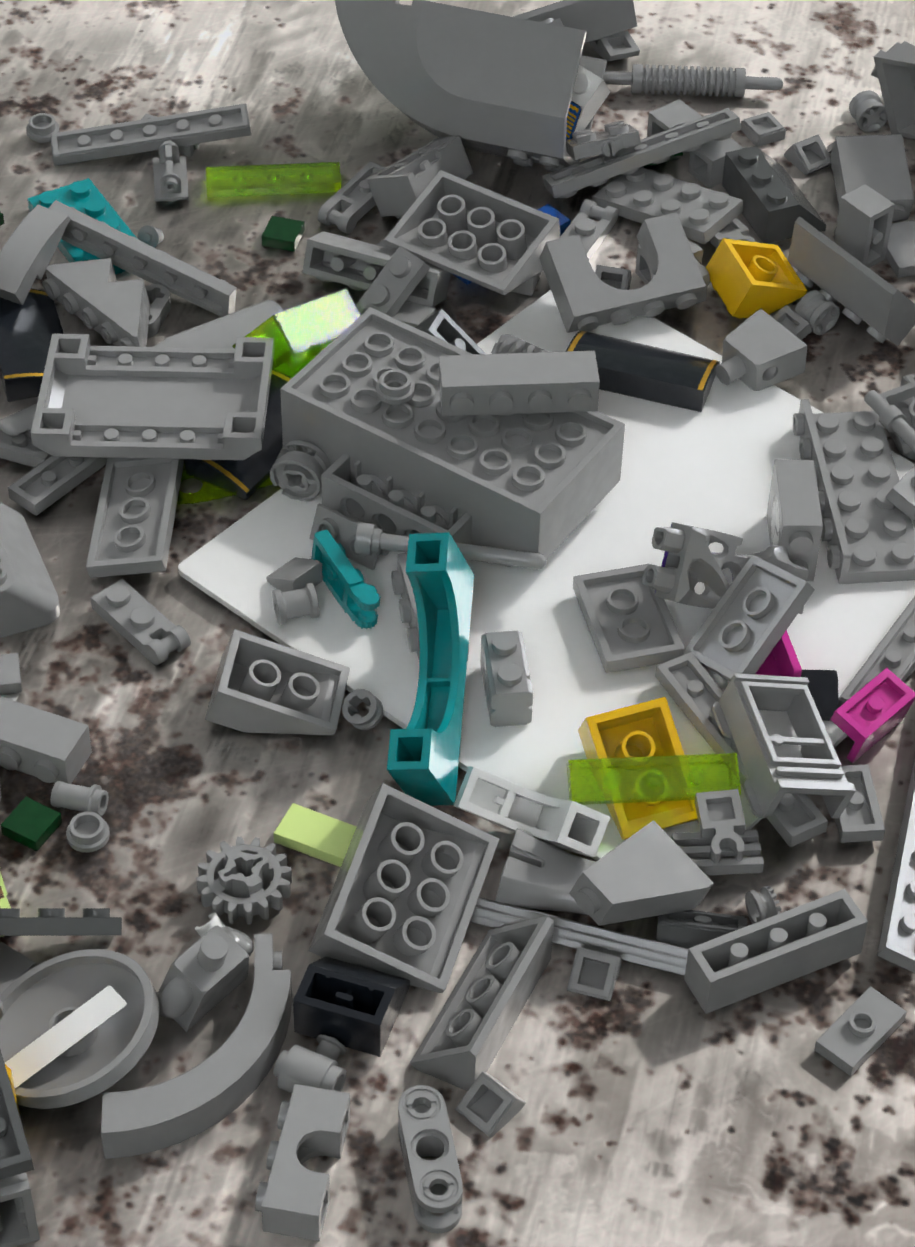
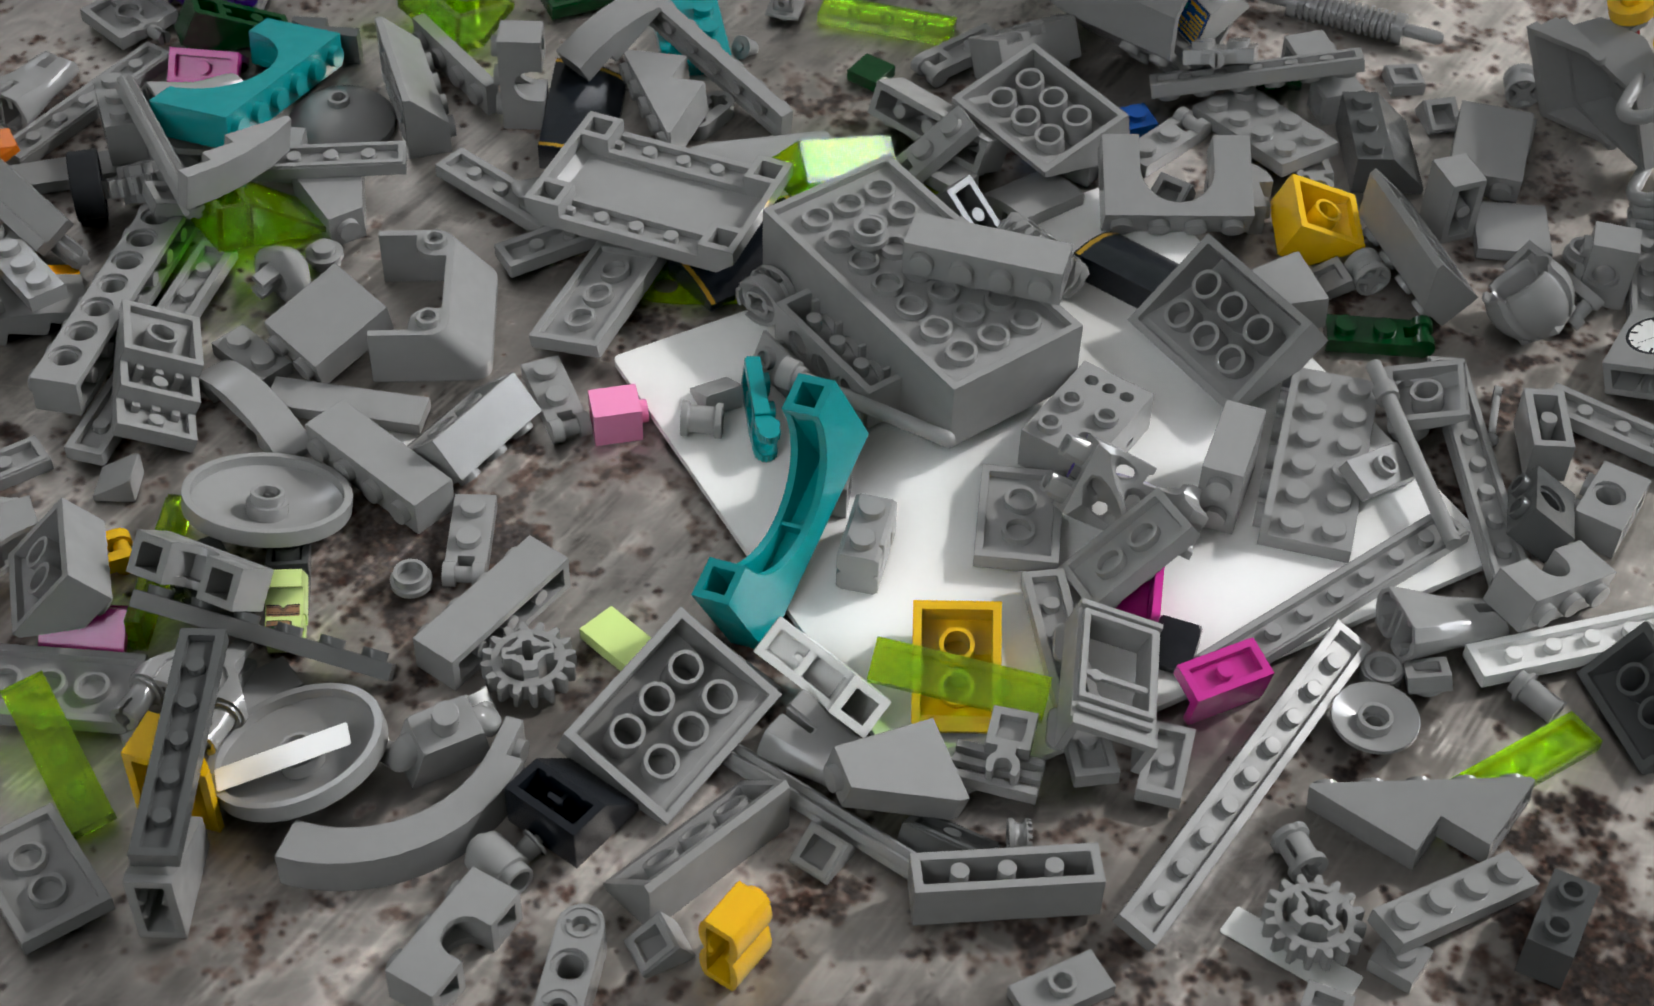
camera: 20 degrees right, 0 degrees up
dark green tile [1,797,62,851] -> none
light grey pin [51,780,109,816] -> none
light grey slope [205,629,350,735] -> none
light grey bush [342,689,383,730] -> none
none -> light grey slope [407,372,542,486]
none -> light grey brick [413,535,571,691]
none -> light grey plate [441,494,498,587]
none -> bright pink brick [588,384,649,446]
none -> yellow brick [698,881,772,991]
none -> light grey slope [983,171,1084,224]
none -> light grey piece [1017,361,1154,476]
none -> light grey slope [1127,233,1328,407]
none -> dark green plate [1323,314,1435,358]

